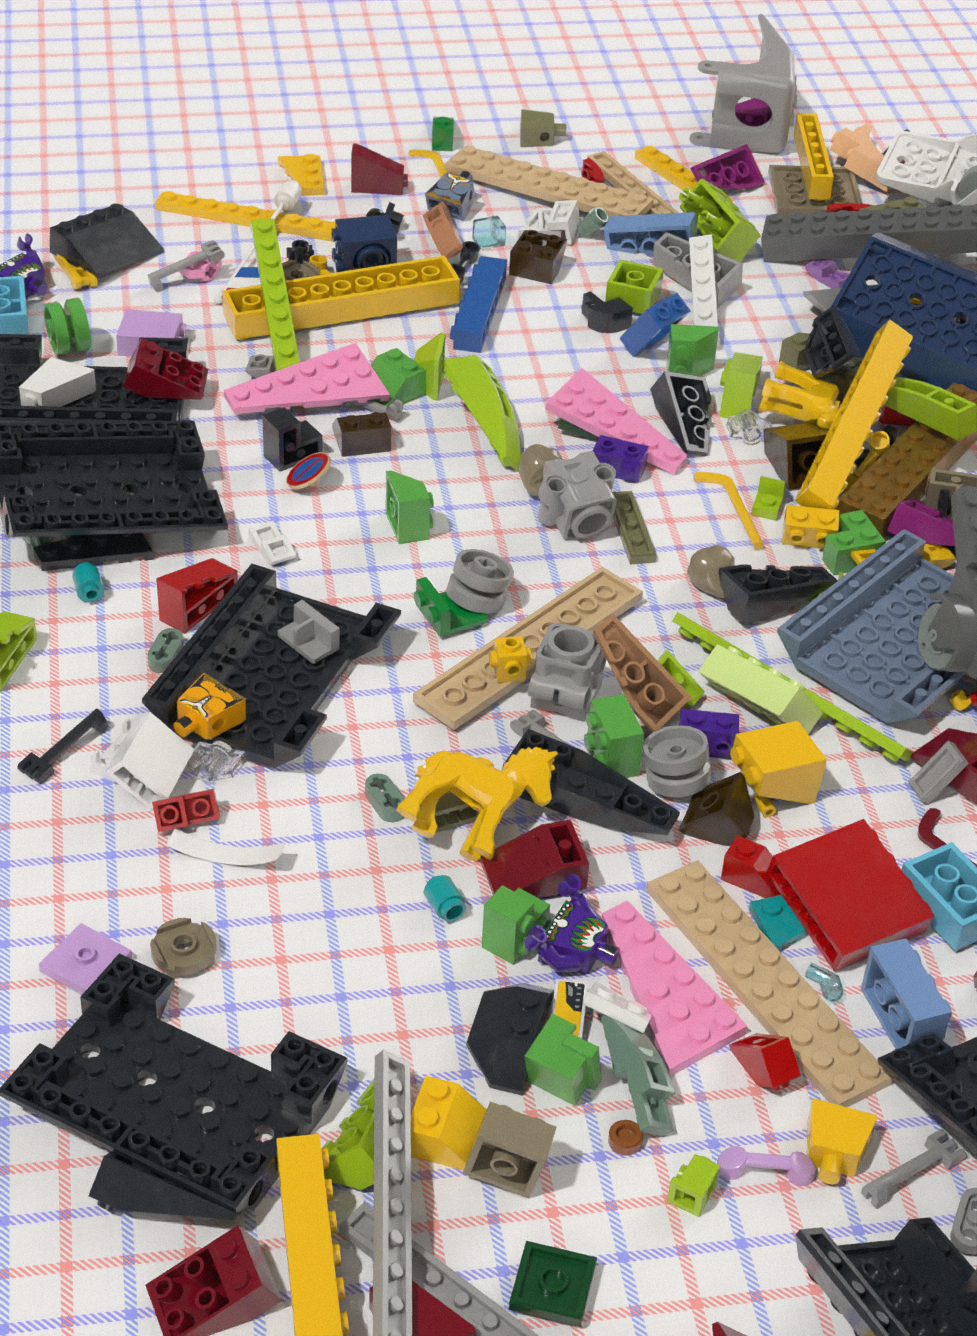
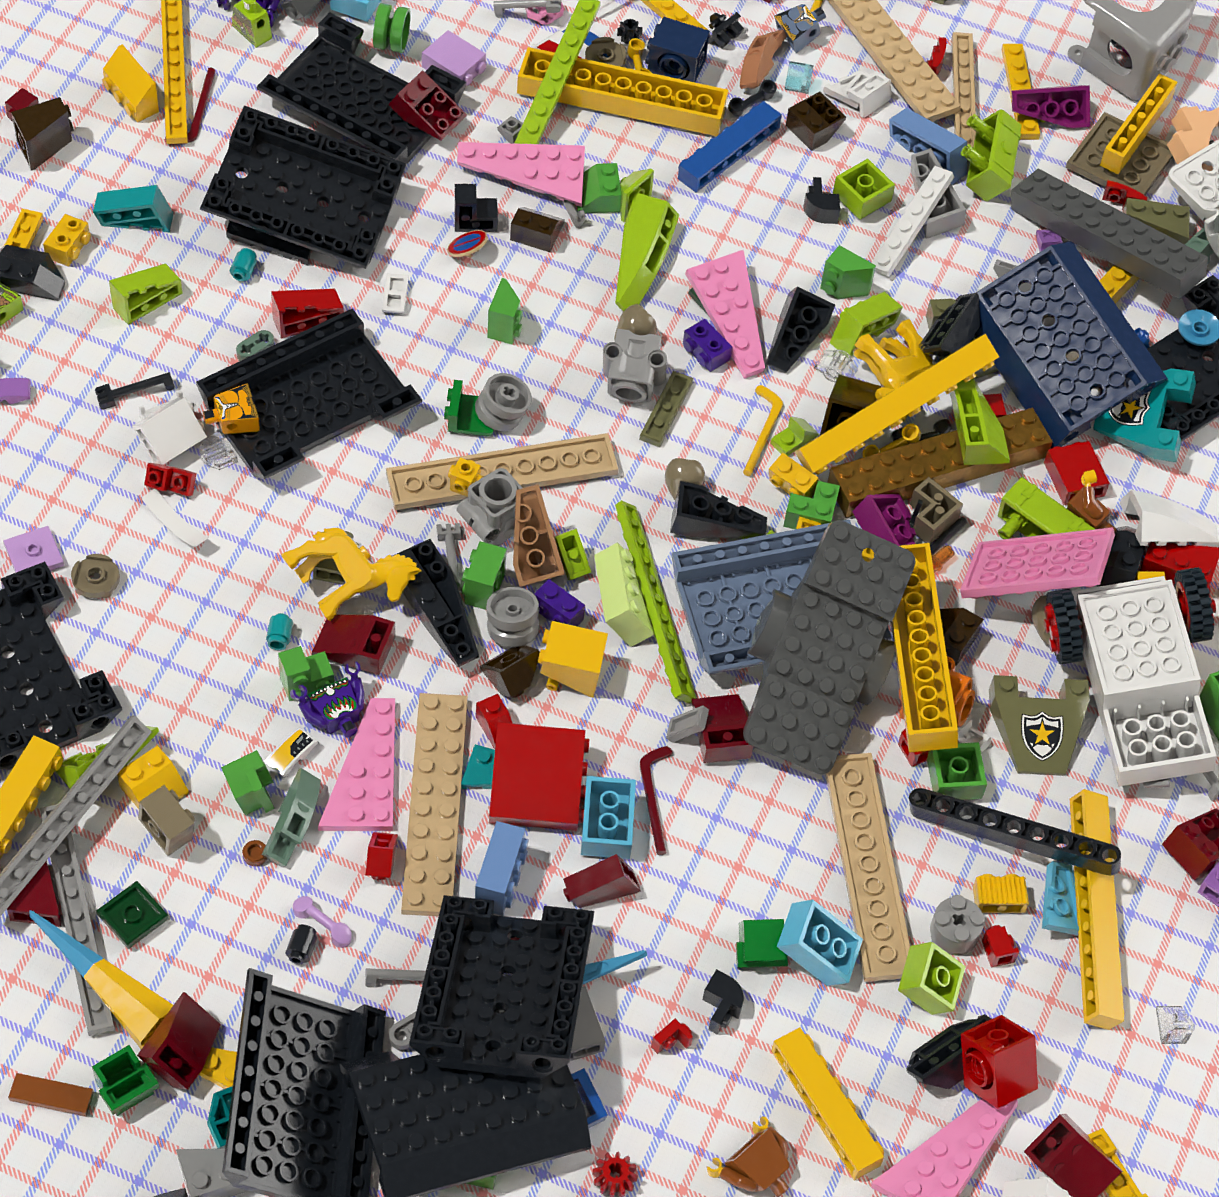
camera: 30 degrees right, 15 degrees up
white slope [19,357,96,407] -> none
light grey panel [278,600,340,663] -> none
sand green beam [365,773,404,823] -> none
black wedge [466,983,554,1096] -> none
sand green cone [577,207,609,237] -> none
white wing [583,982,652,1033] -> none
blue window [619,292,691,357] -> none
lime brick [667,1154,720,1217] -> none
clear light blue arm [805,963,844,1002] -> none
yellow torso [806,1098,877,1184] -> none
none -> black brick [285,924,317,965]

